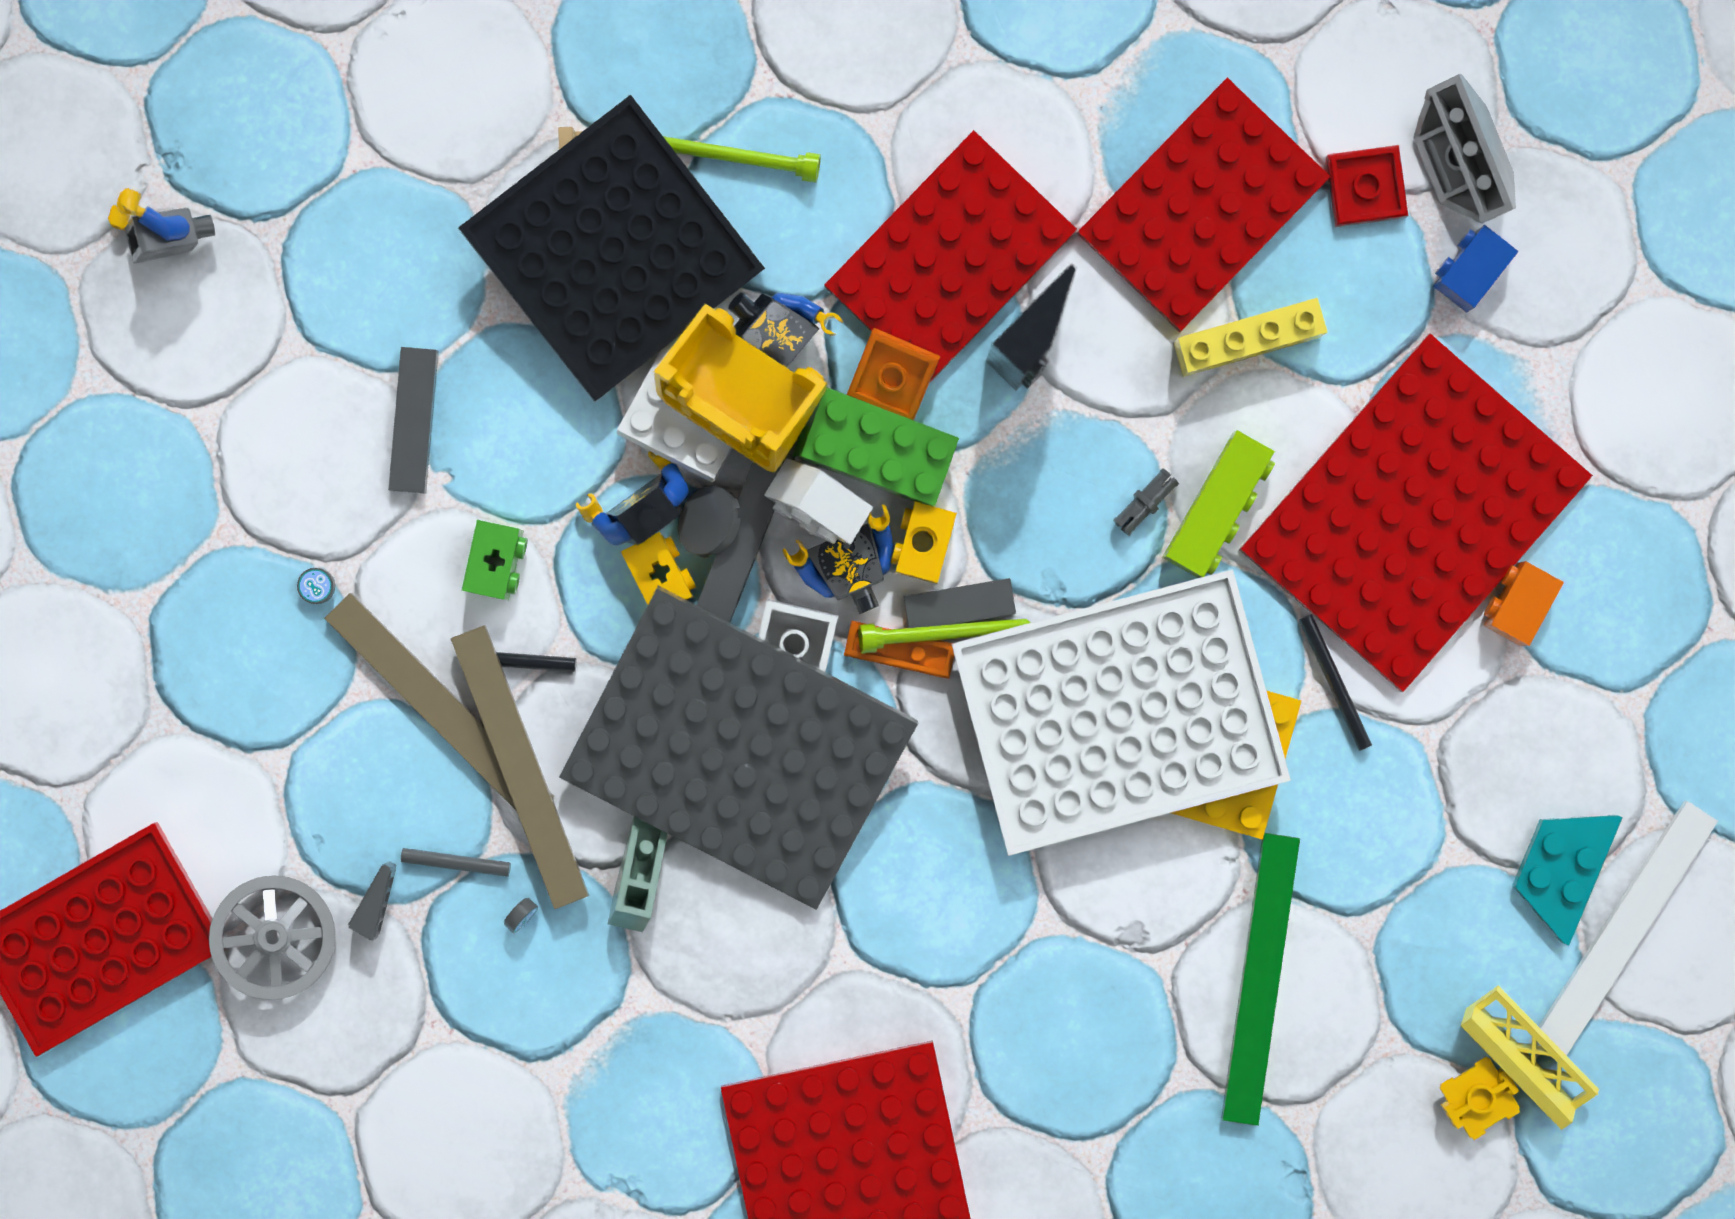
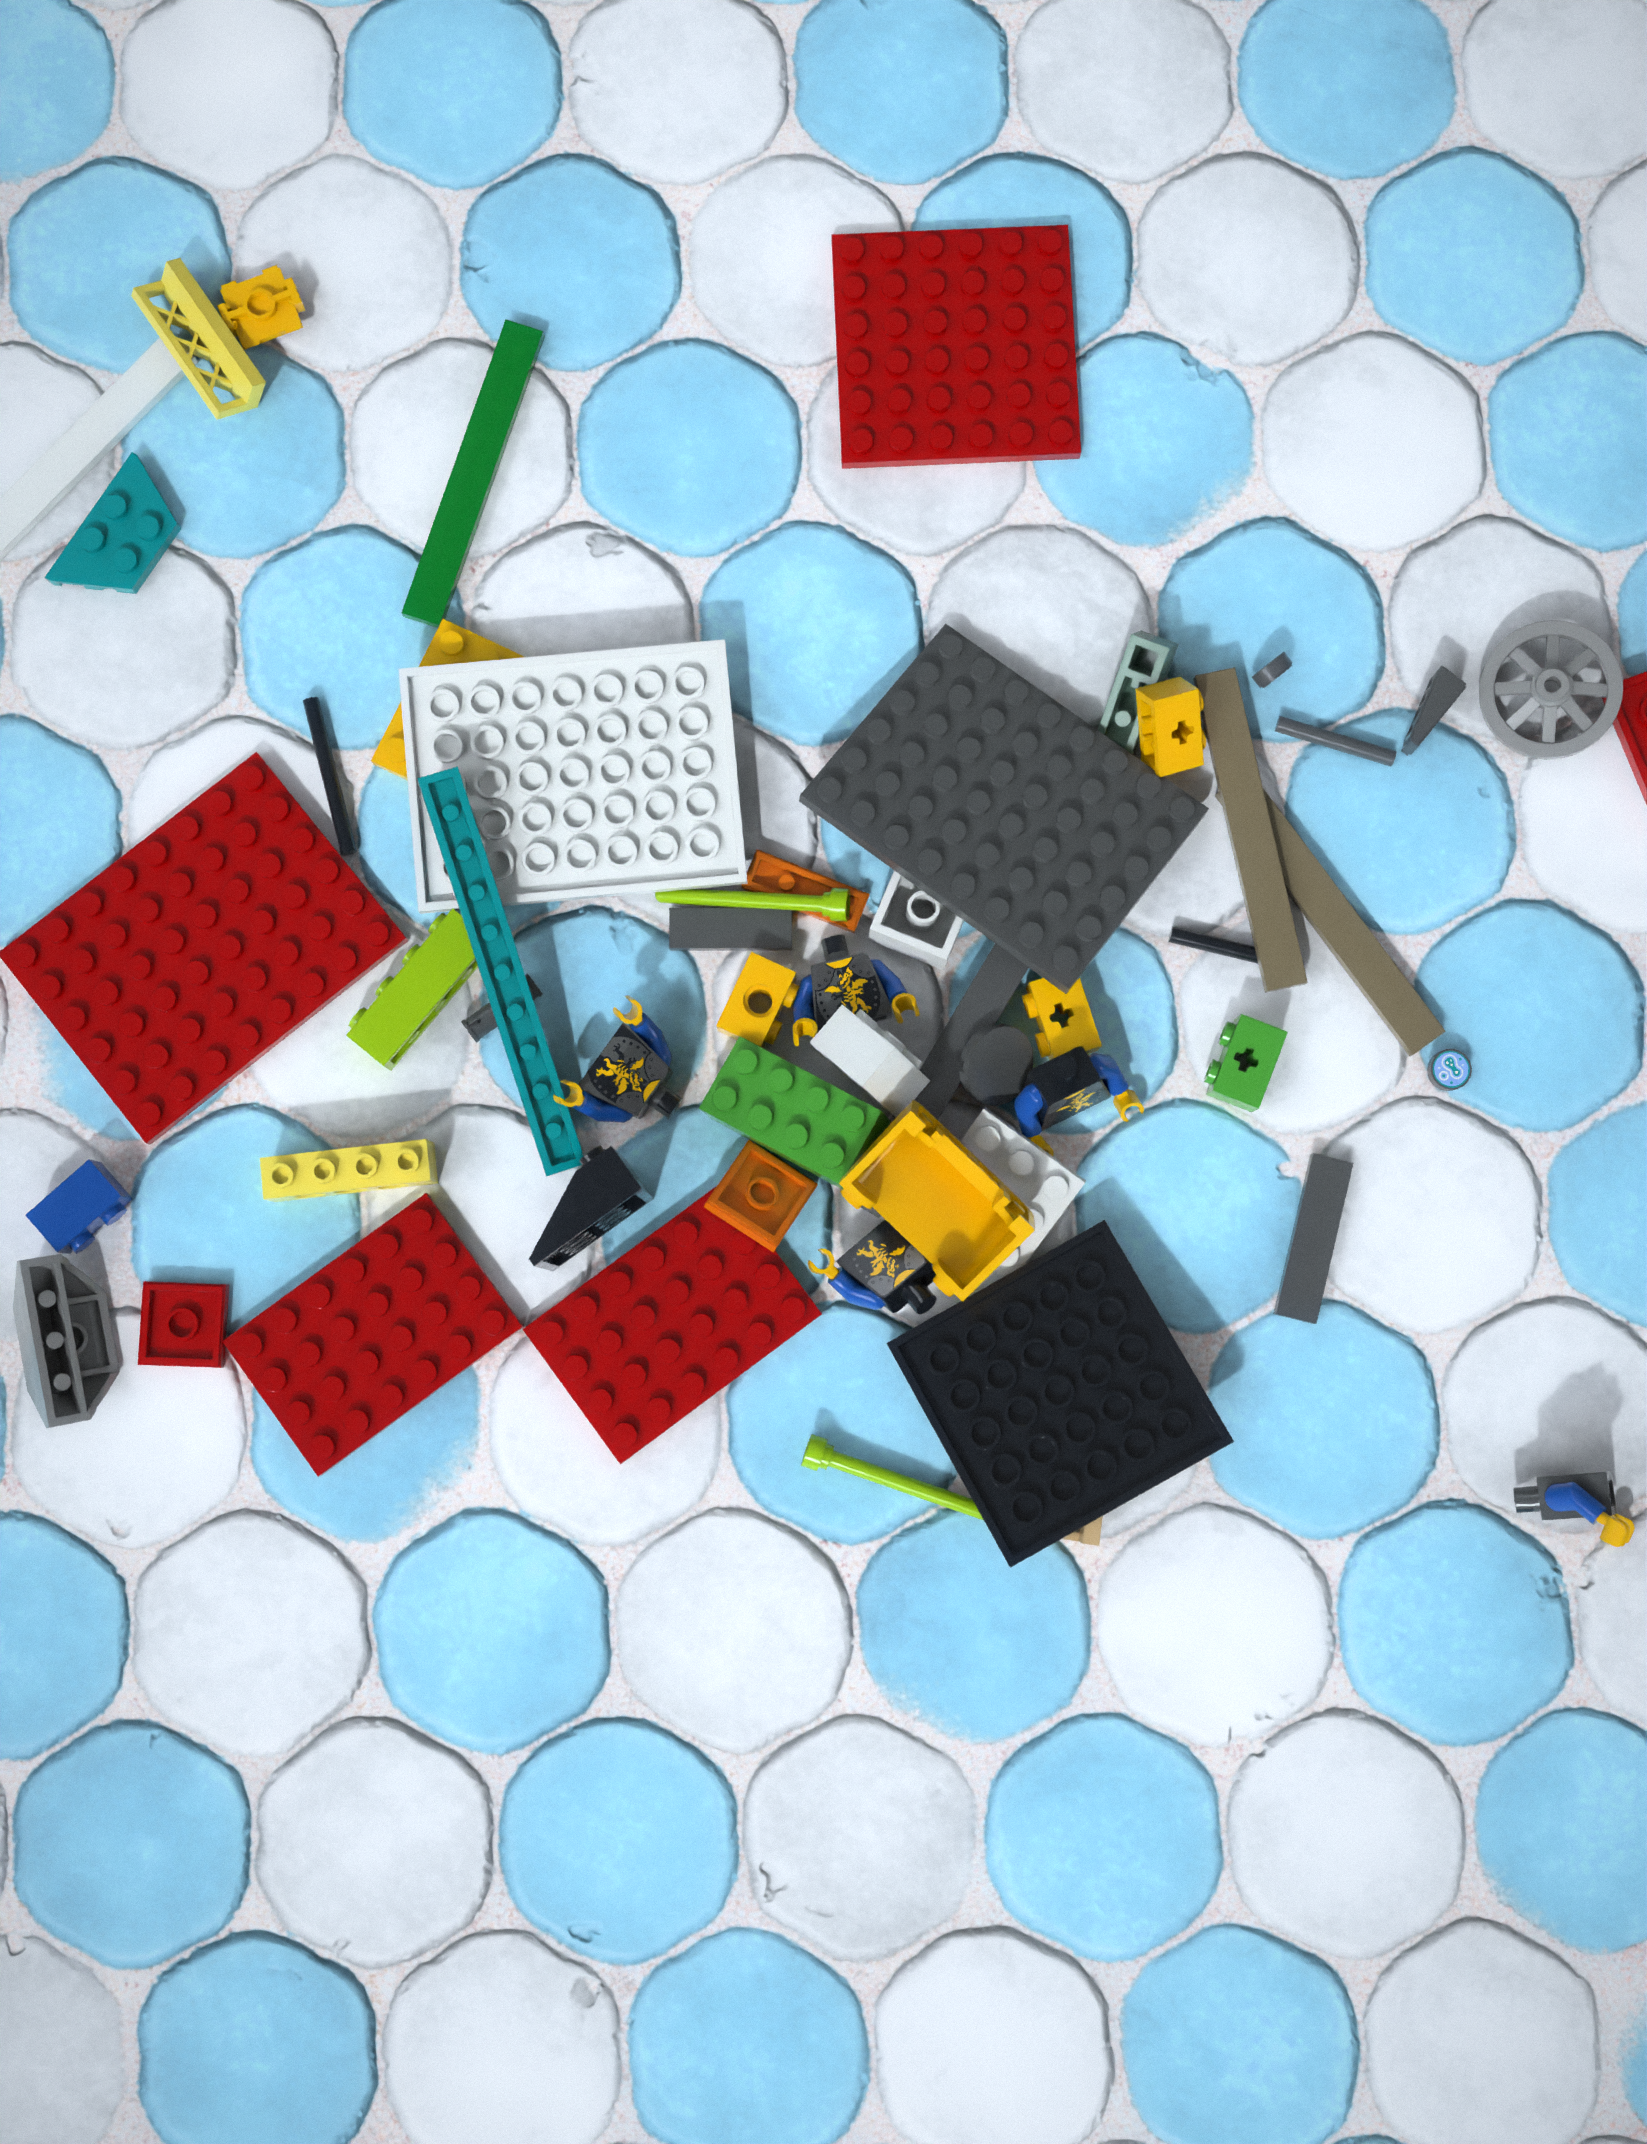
camera: 170 degrees left, 5 degrees down
orange brick [1483,561,1564,646] -> none
none -> teal plate [417,766,583,1177]
none -> torso [553,995,683,1123]
none -> yellow brick [1135,677,1206,777]

